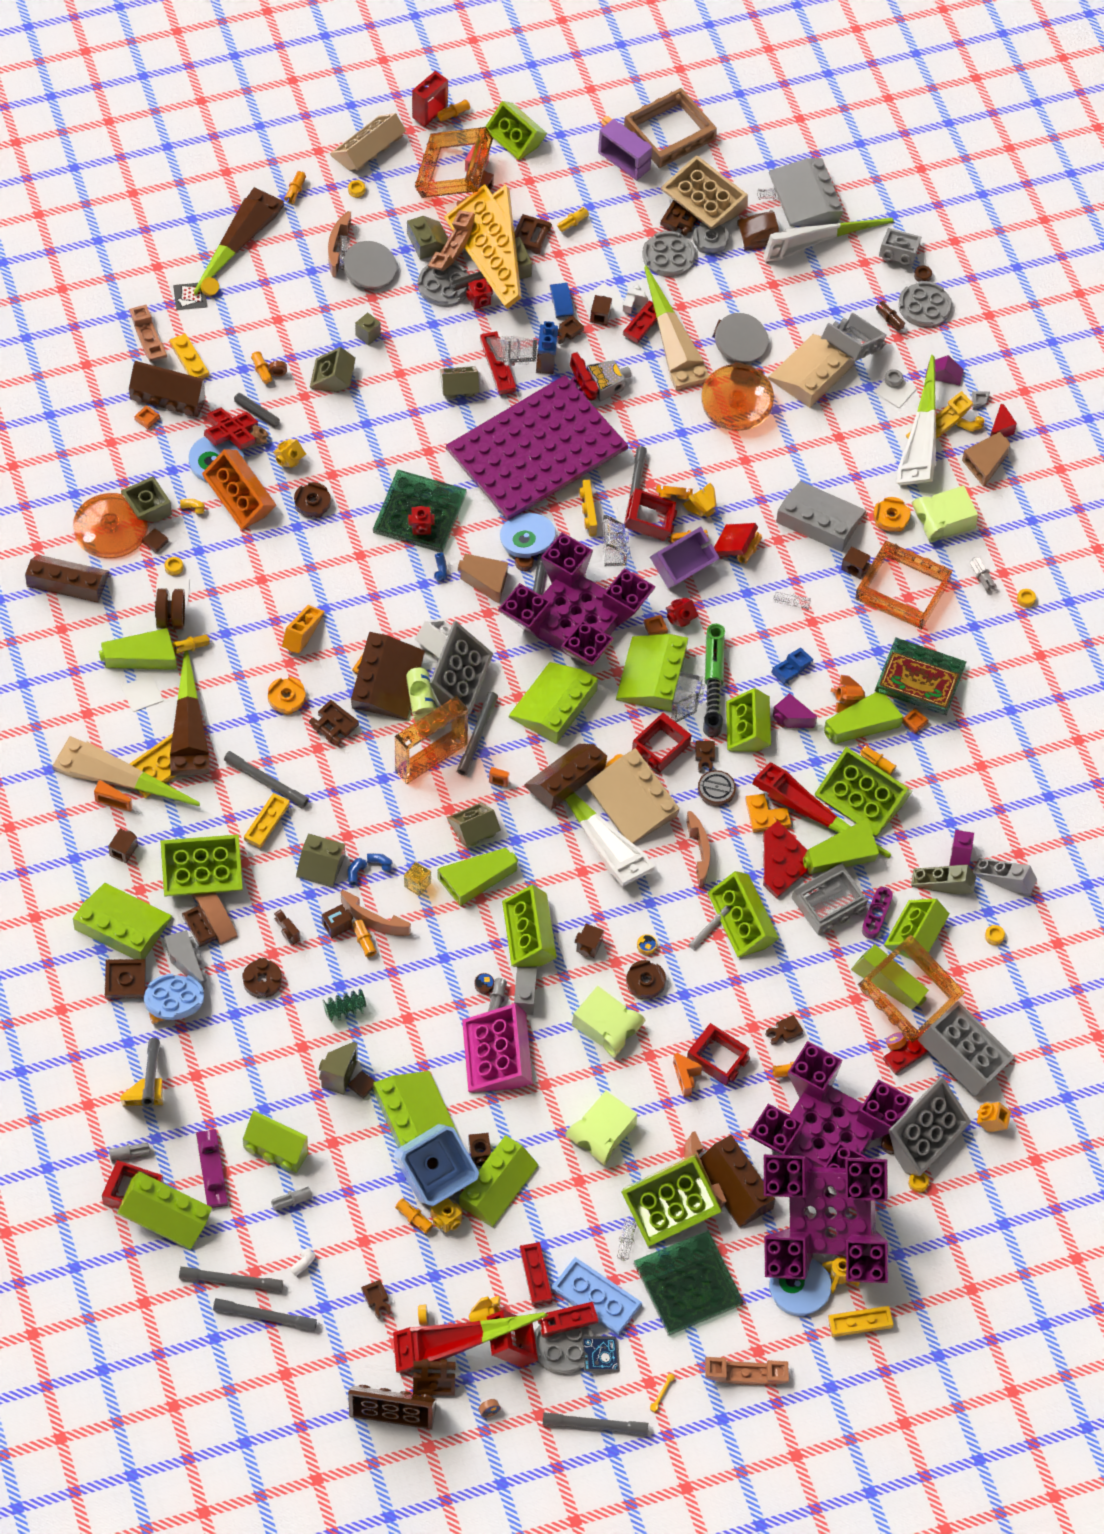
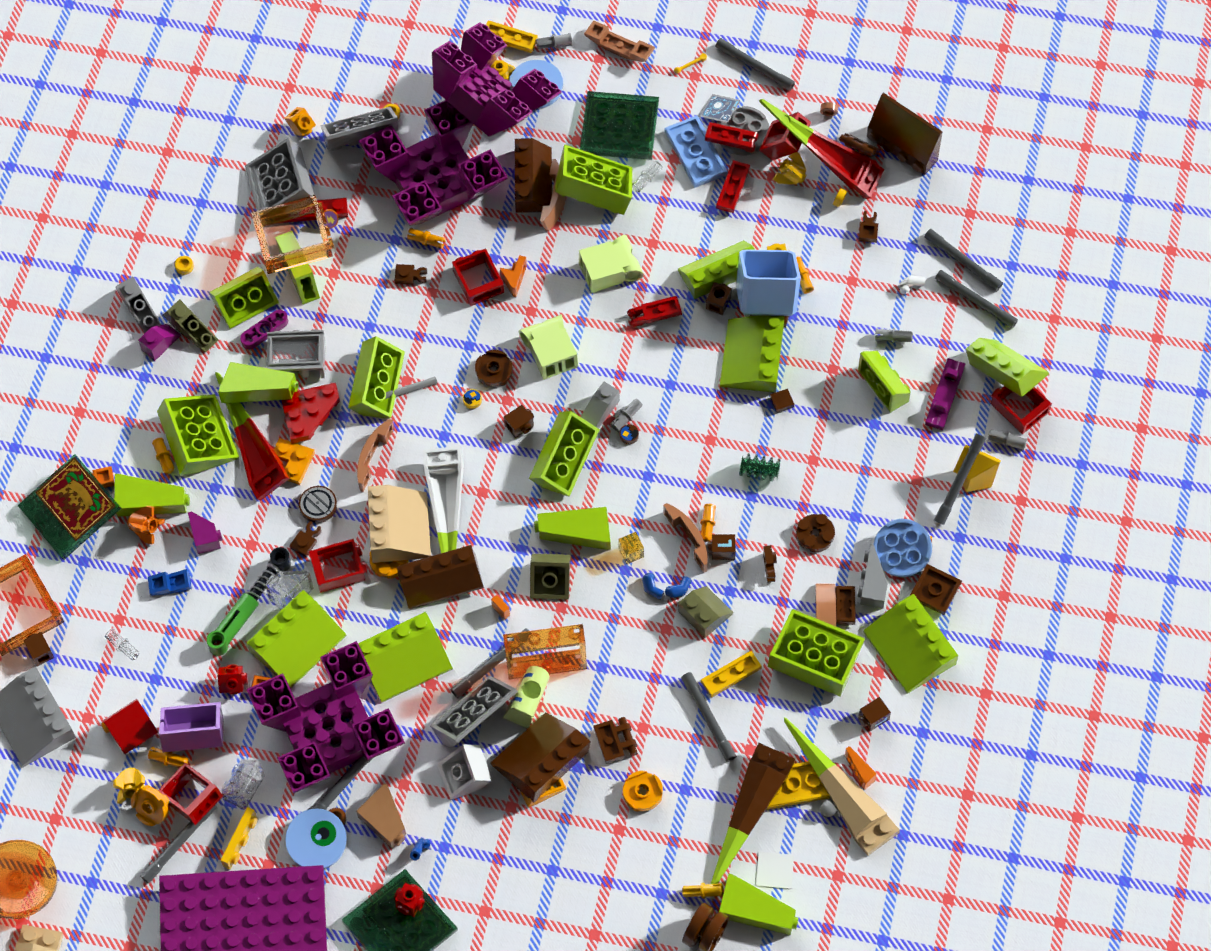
camera: 145 degrees left, 5 degrees up
light orange slope [282,605,325,653] -> none
olive slope [318,1042,358,1095] -> none
dark pink slope [462,1003,533,1093] -> none
lime slope [726,688,771,752] -> none
none -> light grey axle [536,33,572,49]
none -> red hinge [627,296,682,327]
none -> light grey hinge [820,800,837,817]

